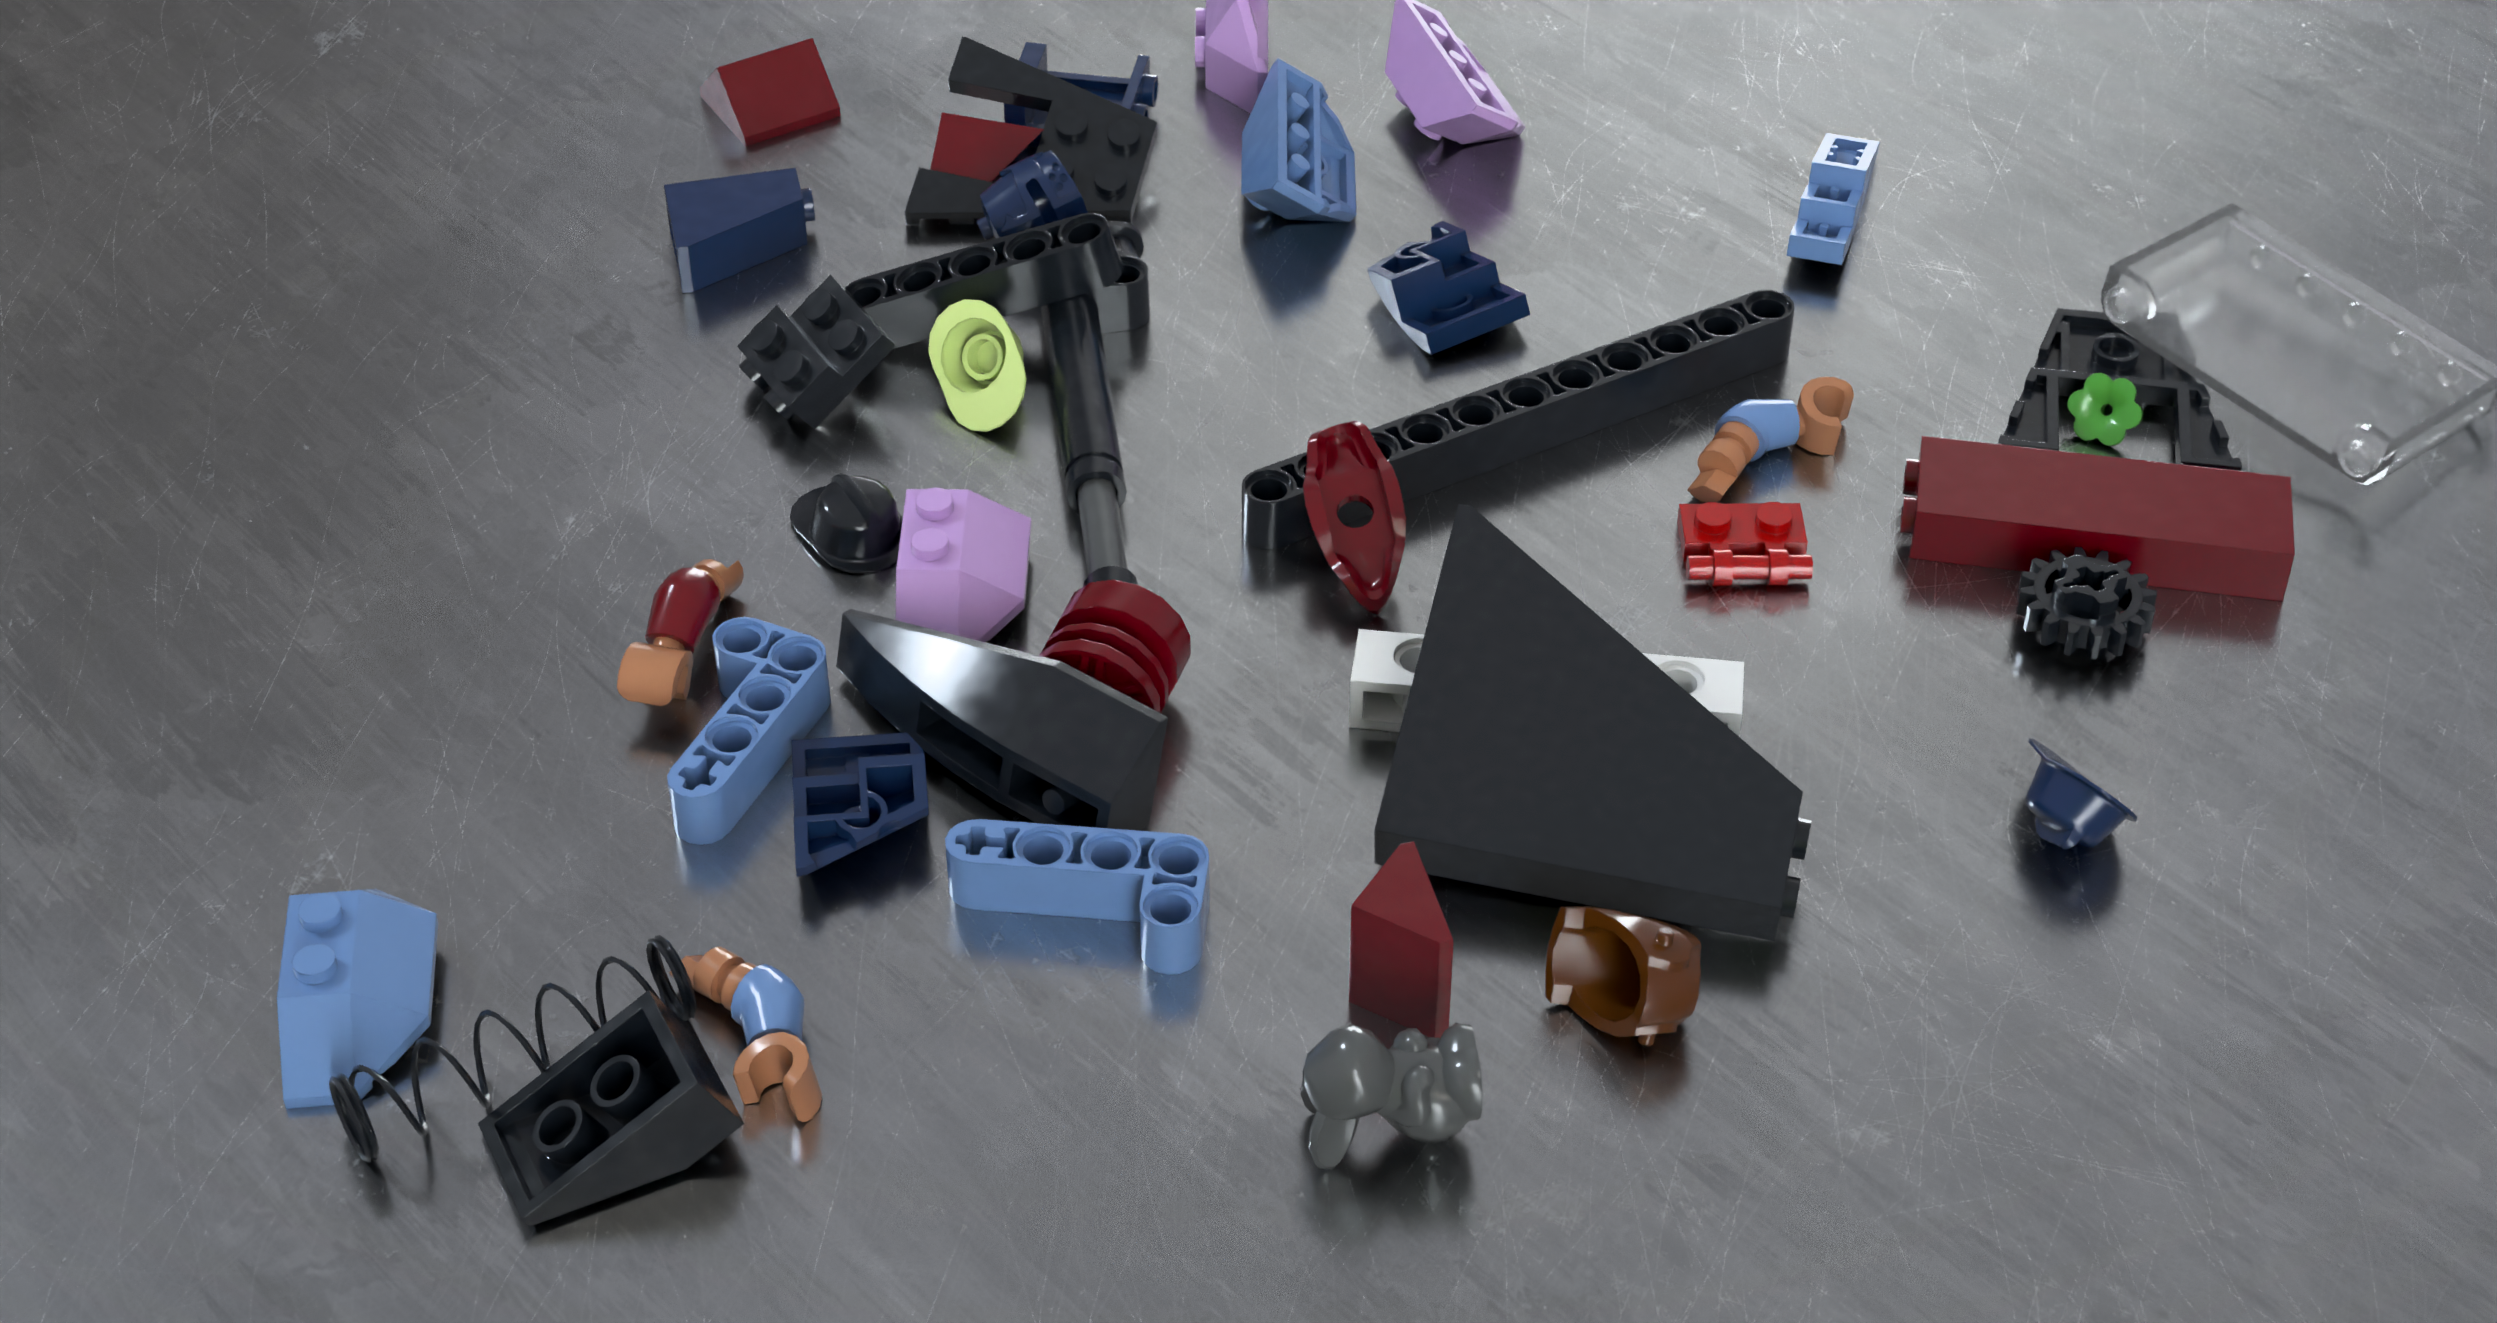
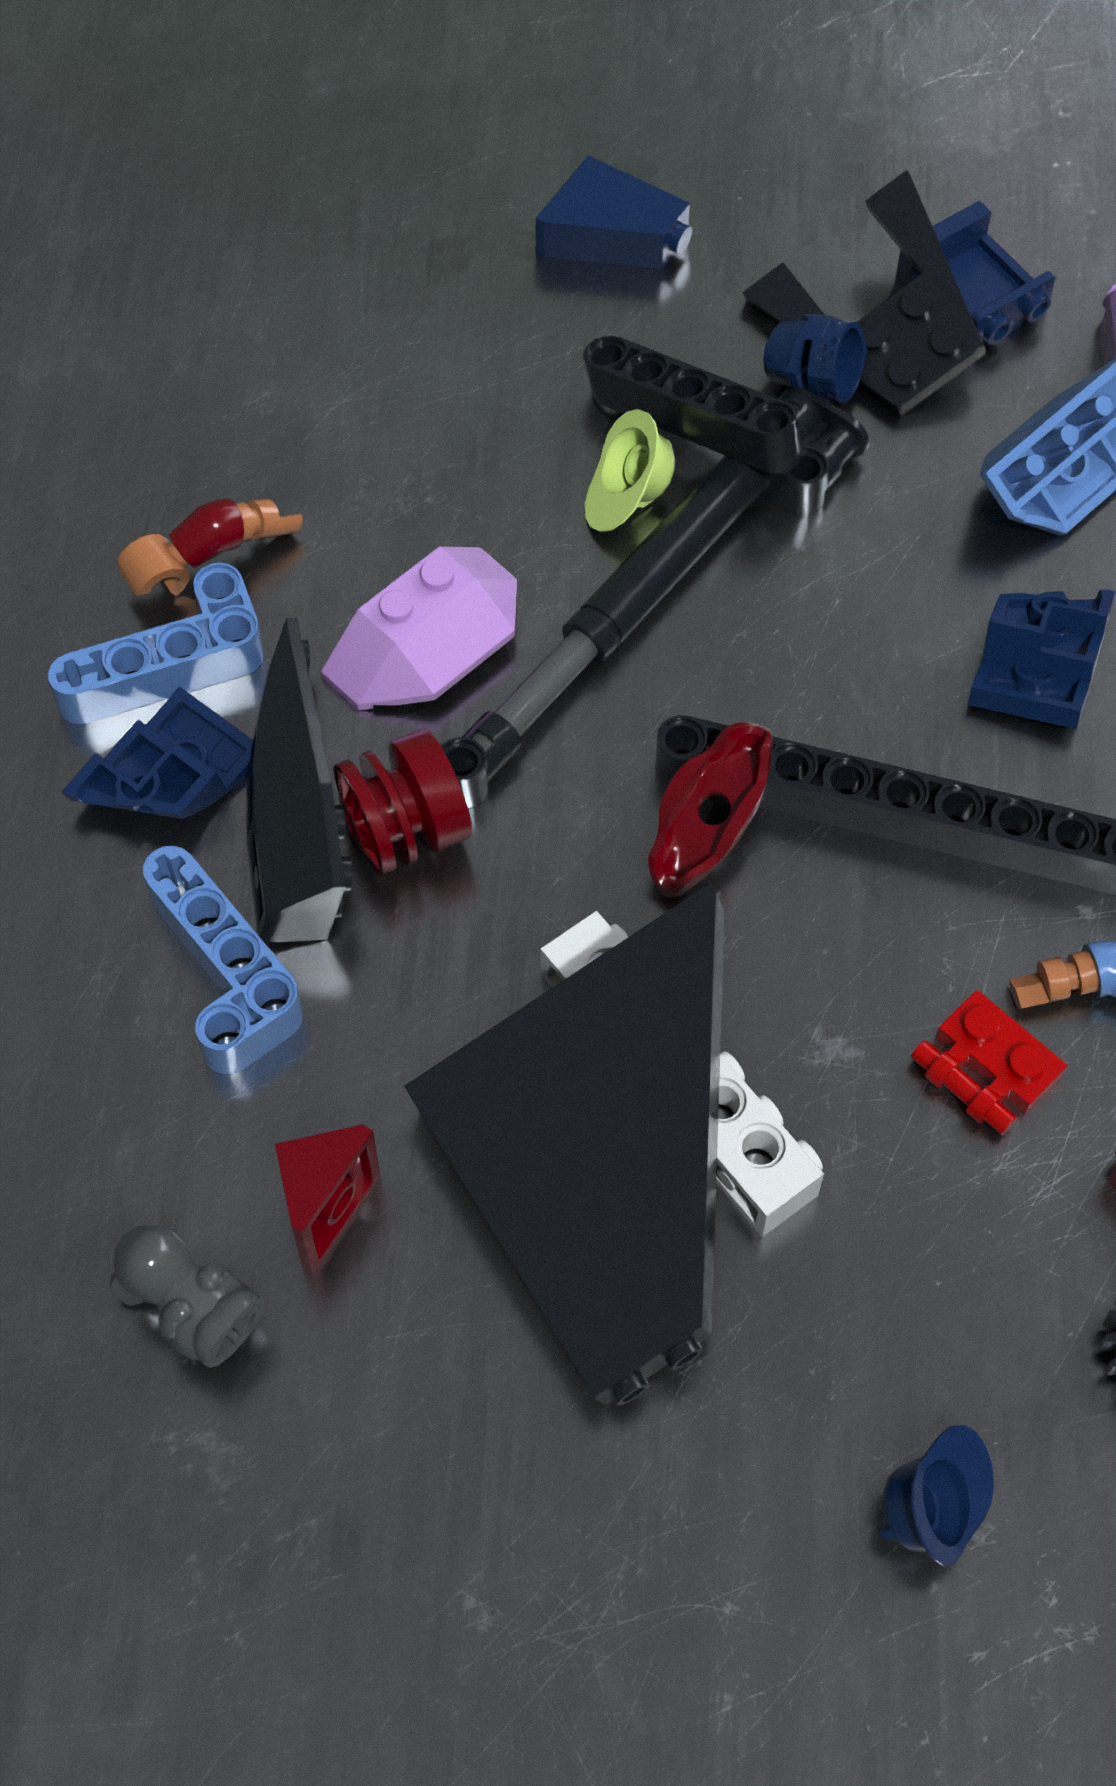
camera: 45 degrees right, 20 degrees up
dark red slope [700,38,841,147] -> none
black plate [737,274,896,429] -> none
black piece [790,473,903,574] -> none
dark red slope [930,112,1044,182] -> none
reddish brown helmet [1545,906,1701,1046] -> none

